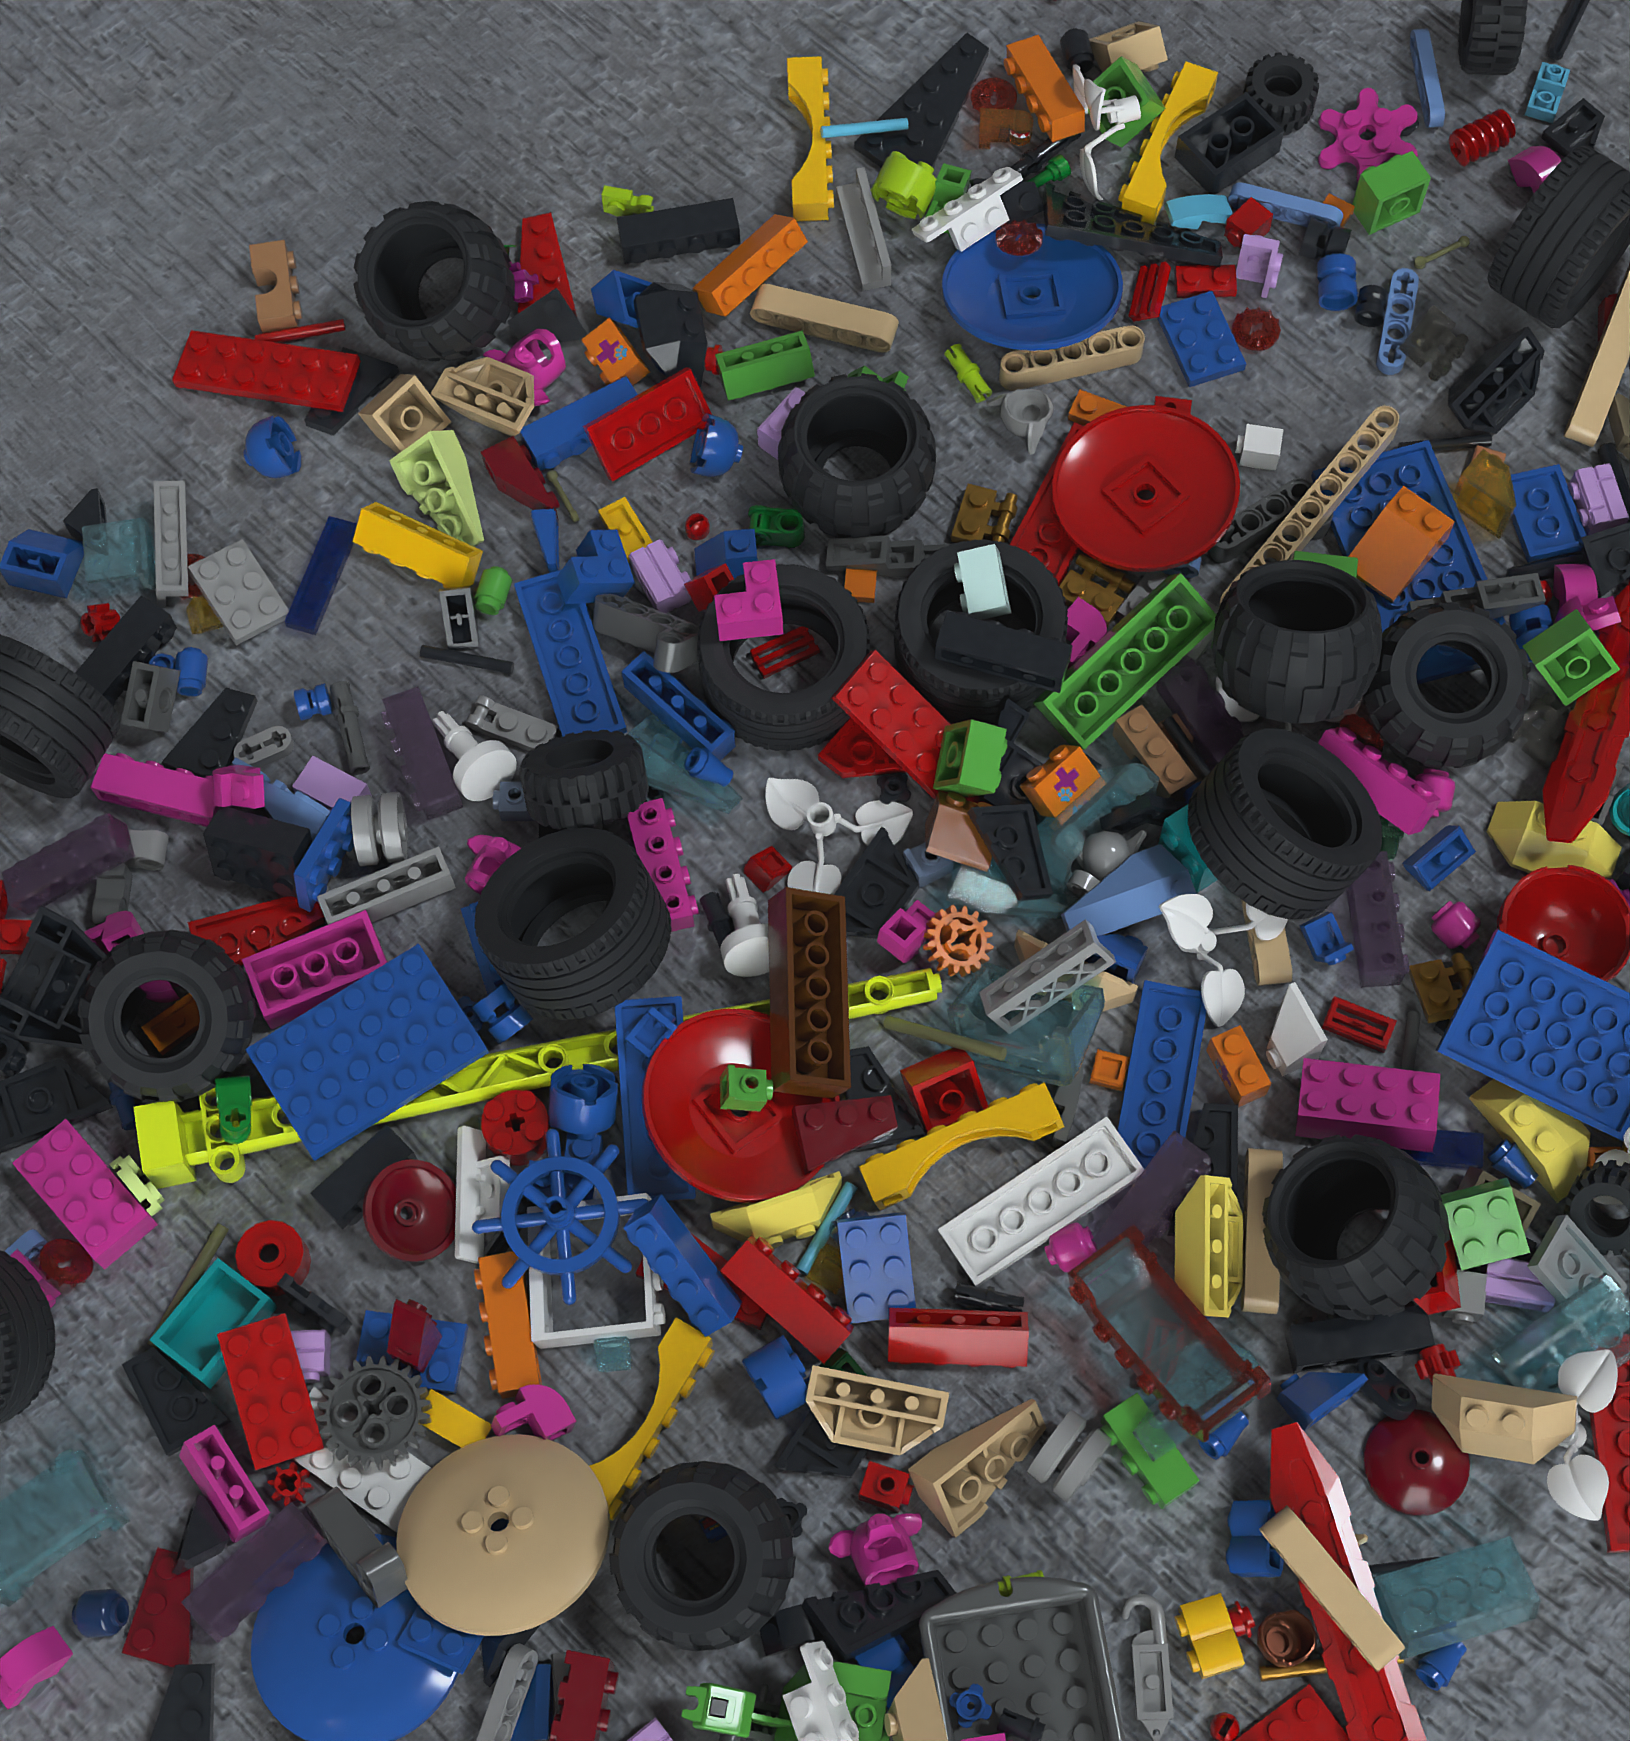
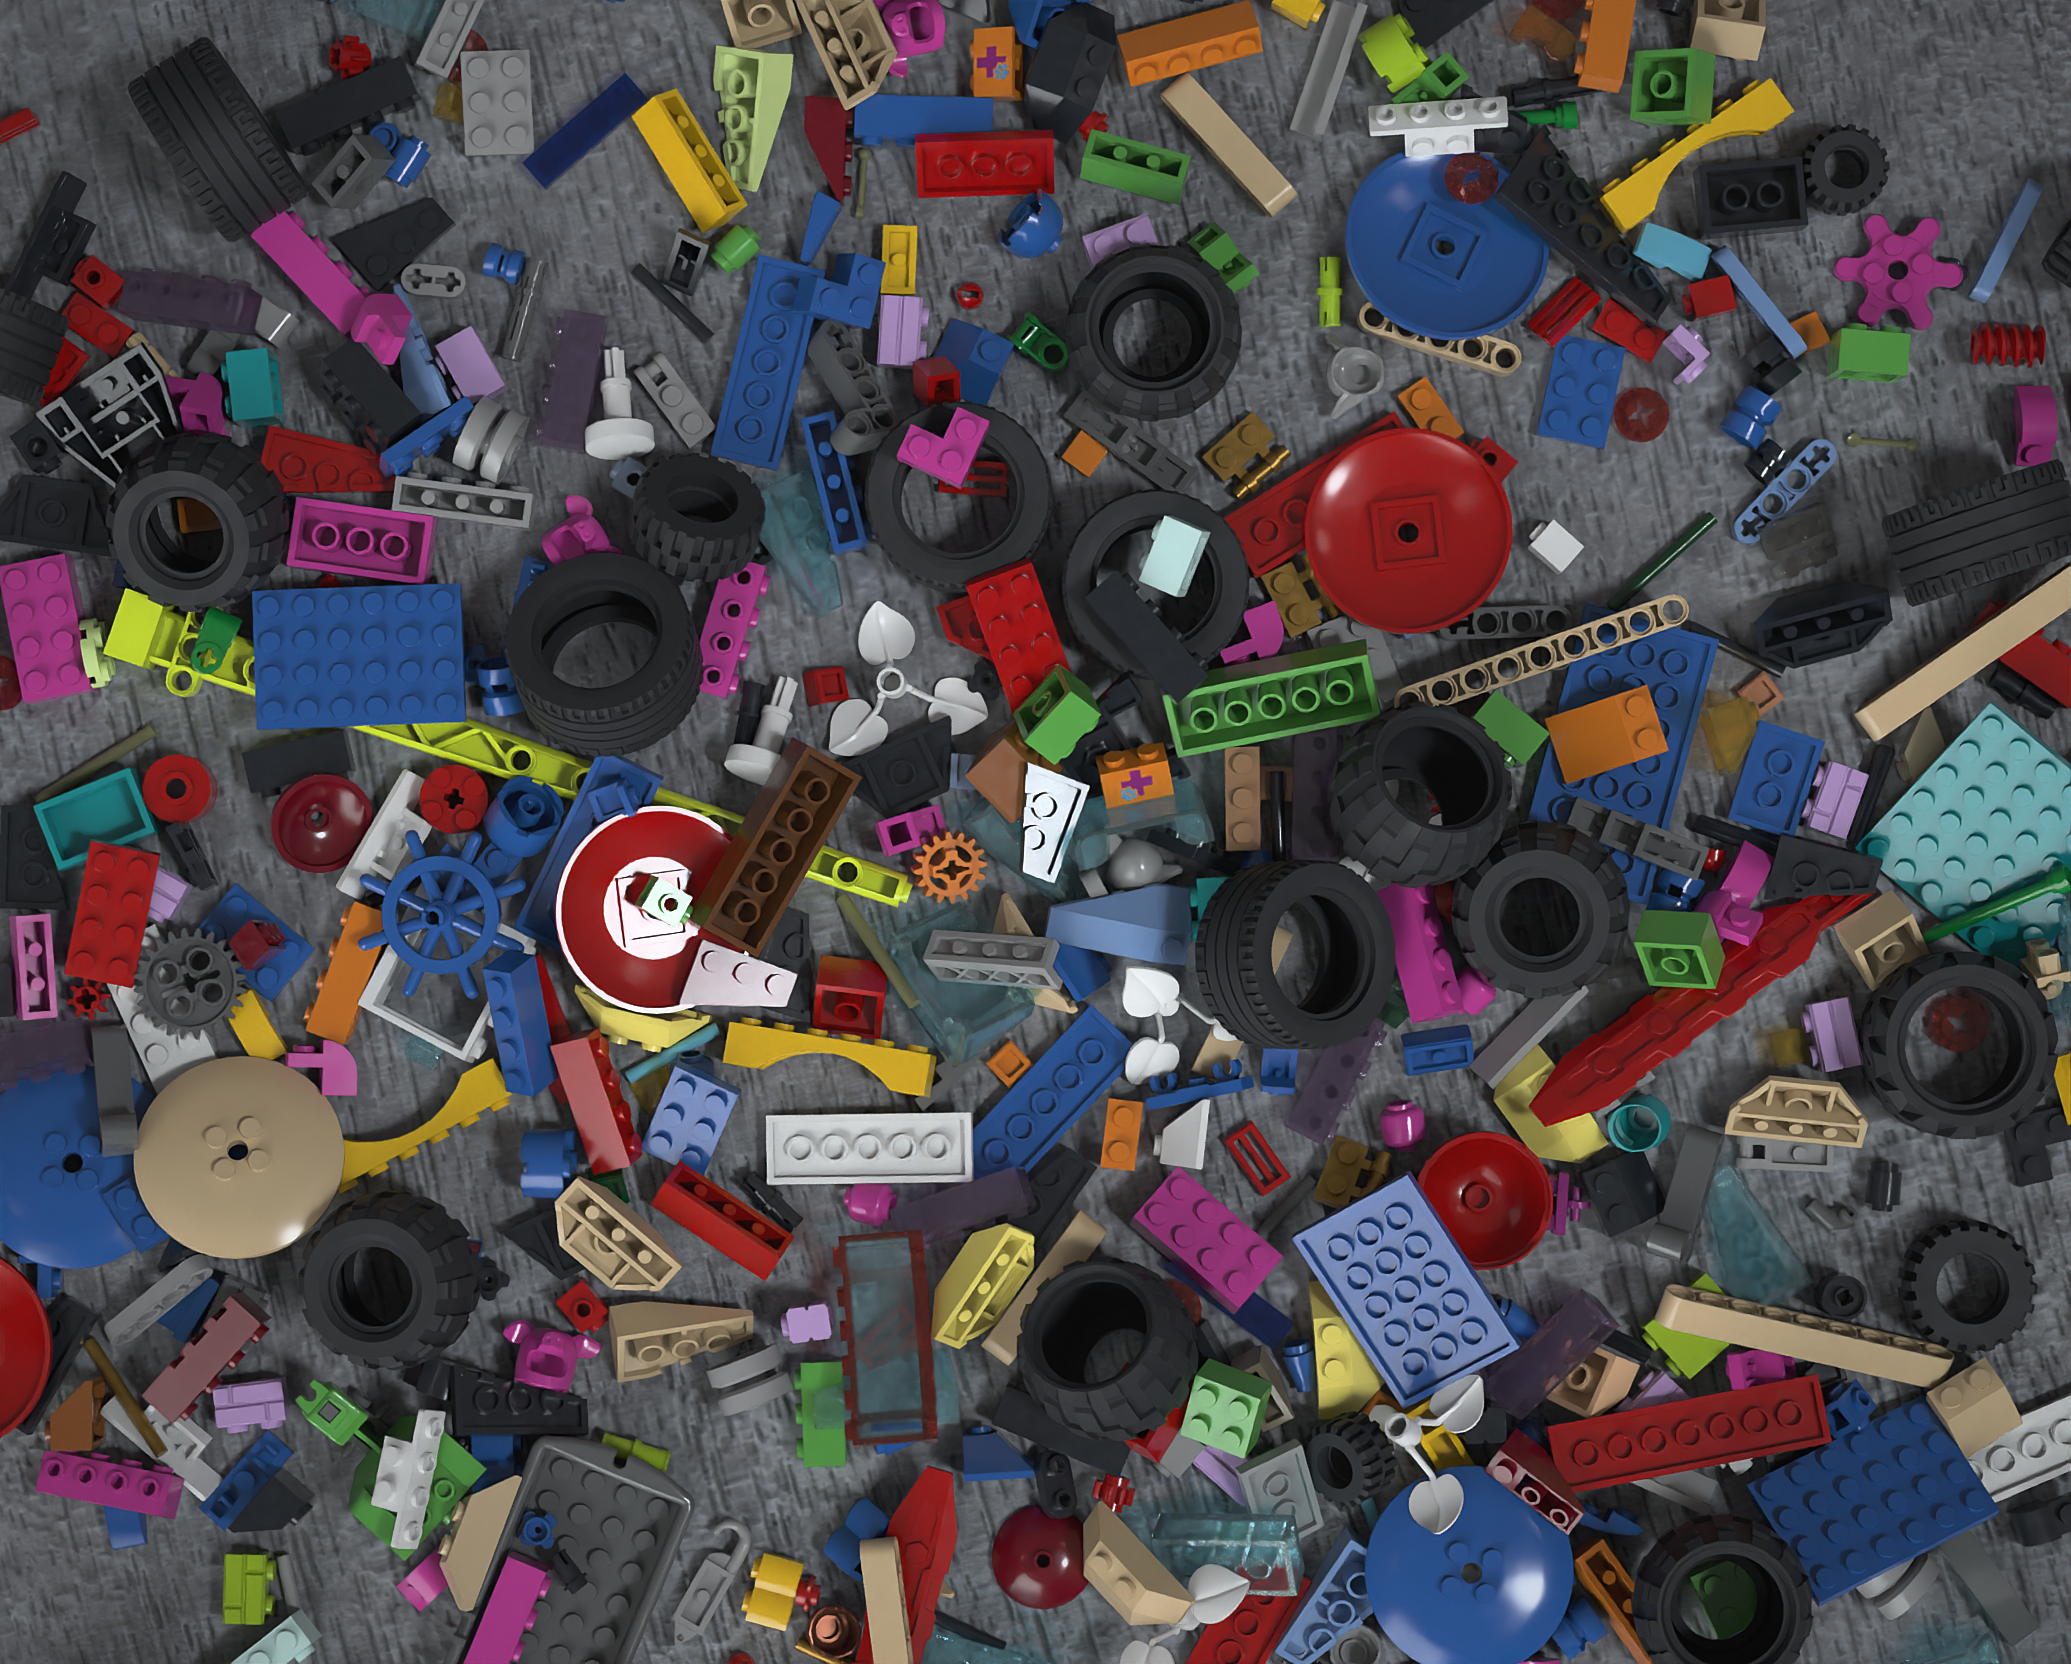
camera: 30 degrees right, 20 degrees up
blue cone [684,747,733,787] -> none
white plant [1072,64,1141,200] -> none
none -> teal brick [221,347,285,428]
none -> lavender brick [781,1299,834,1344]
none -> blue plate [1145,1059,1254,1110]
none -> light grey tile [1468,985,1589,1089]
none -> dark green bar [1606,512,1718,612]

